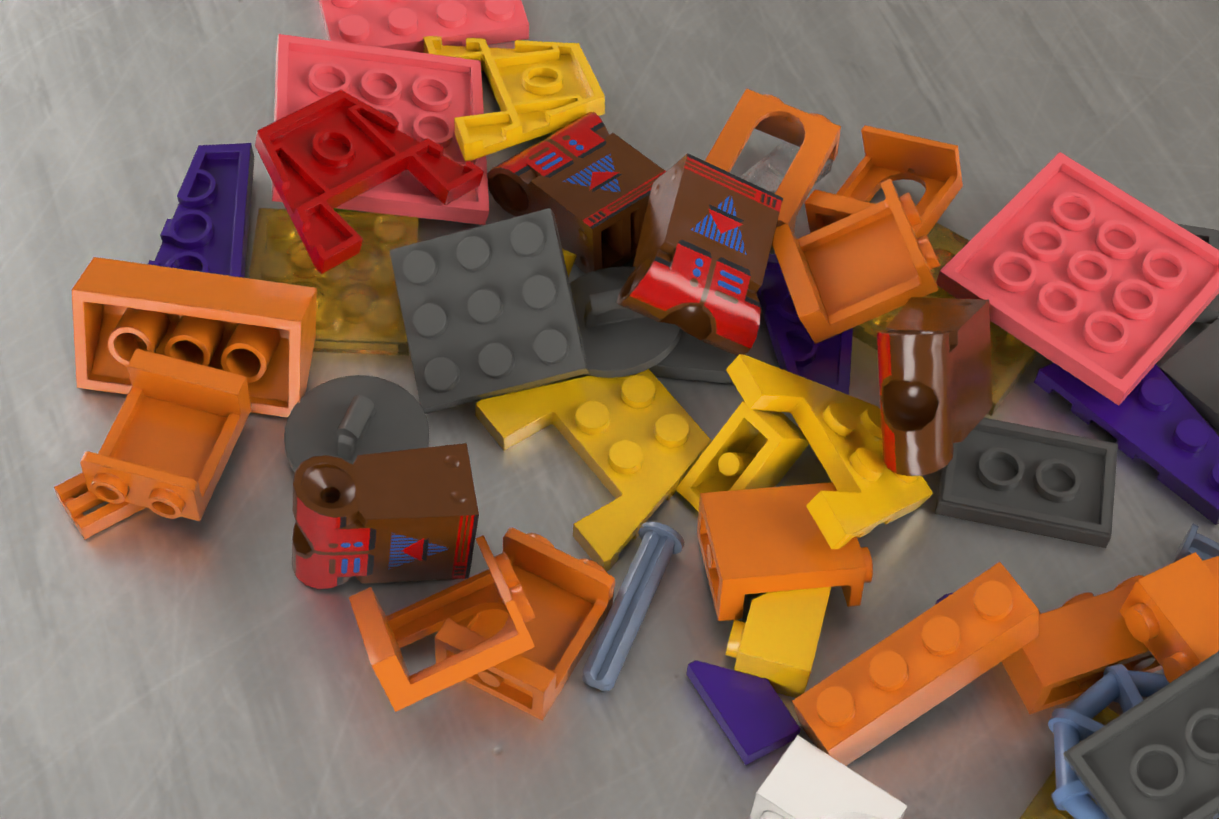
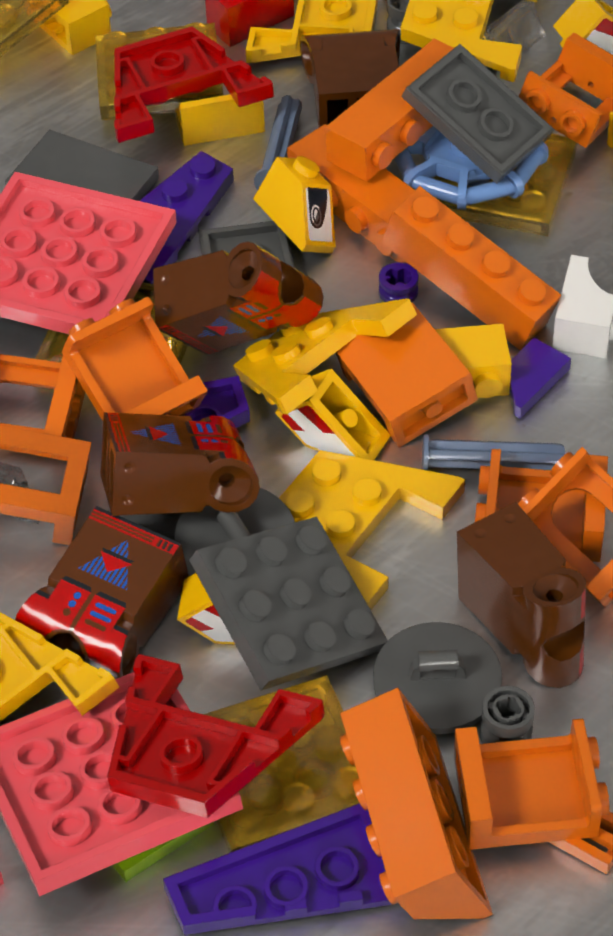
camera: 105 degrees left, 5 degrees down
none -> yellow slope [253,156,336,254]
none -> dark grey wheel [480,685,535,744]

